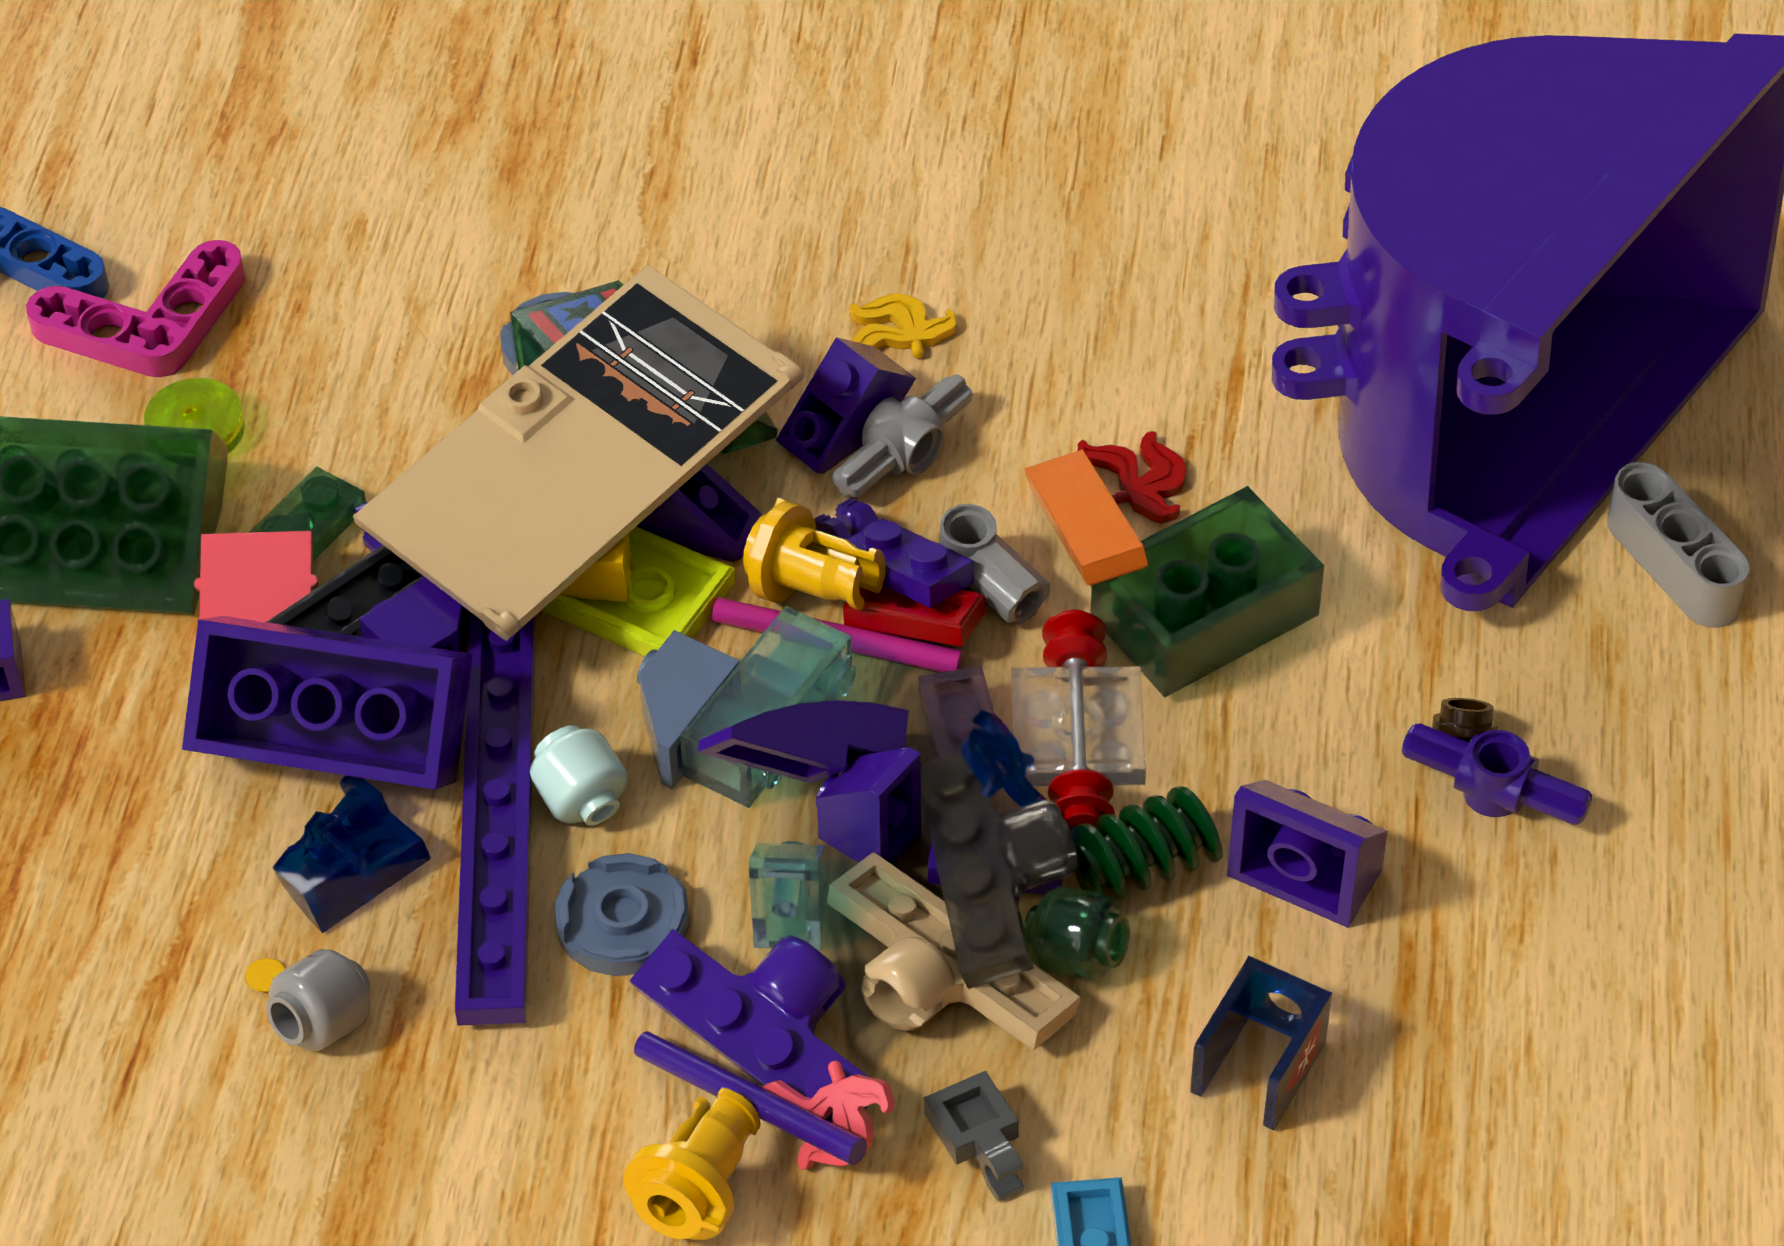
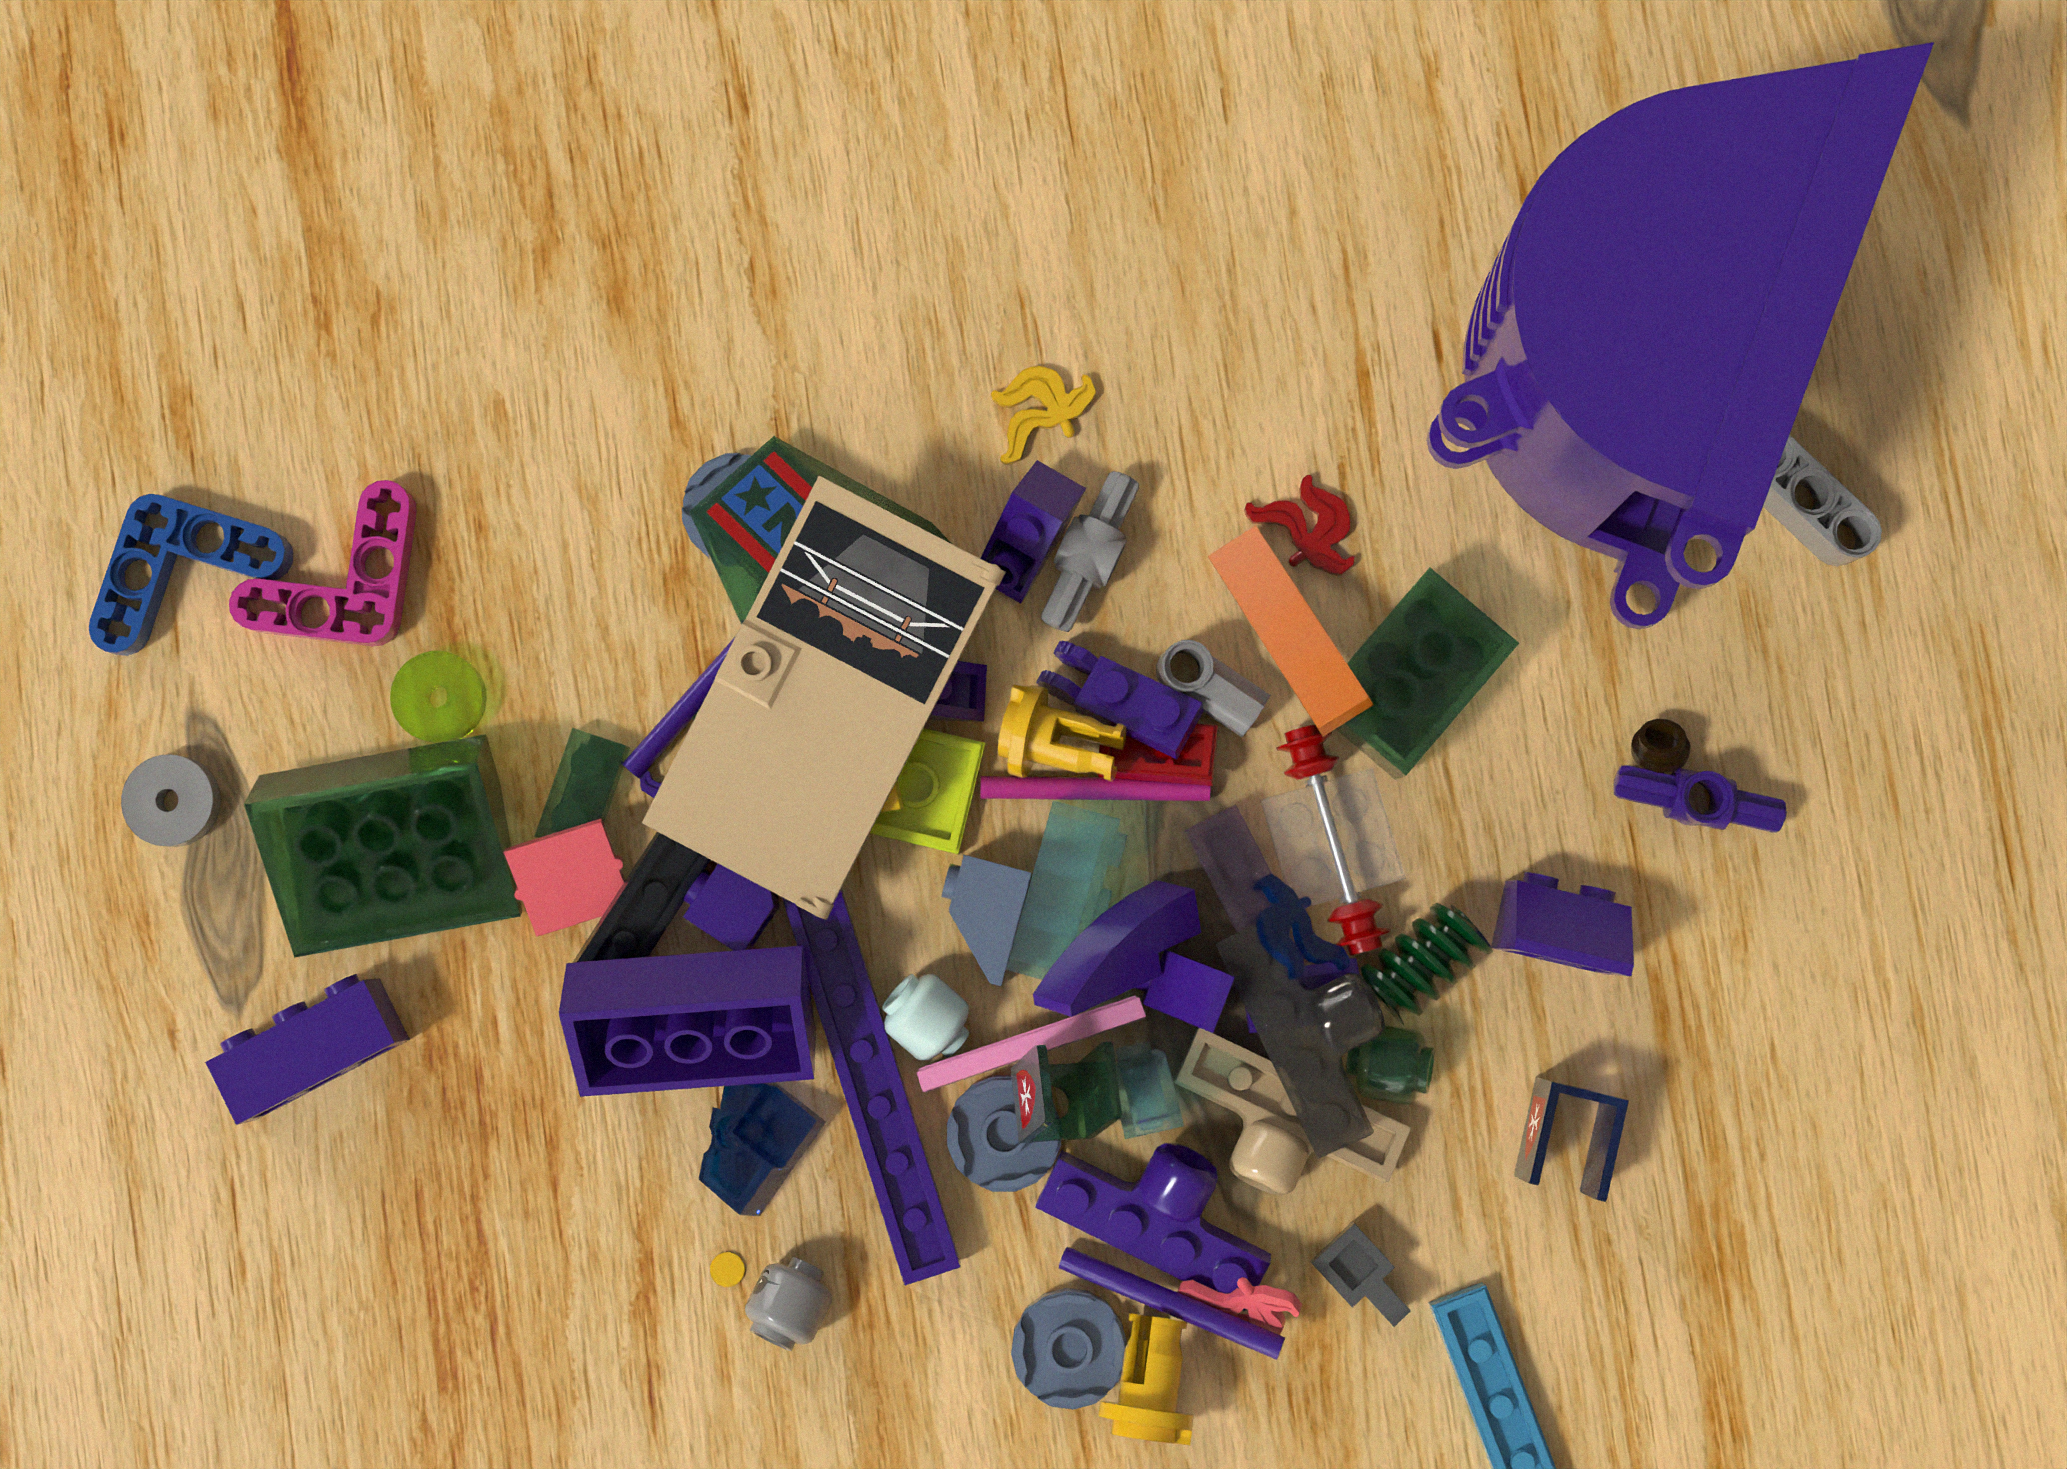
camera: 15 degrees left, 35 degrees up
none -> bright pink tile [916,995,1146,1092]
none -> clear green piece [1011,1041,1122,1143]
none -> sand blue tile [1011,1288,1127,1410]

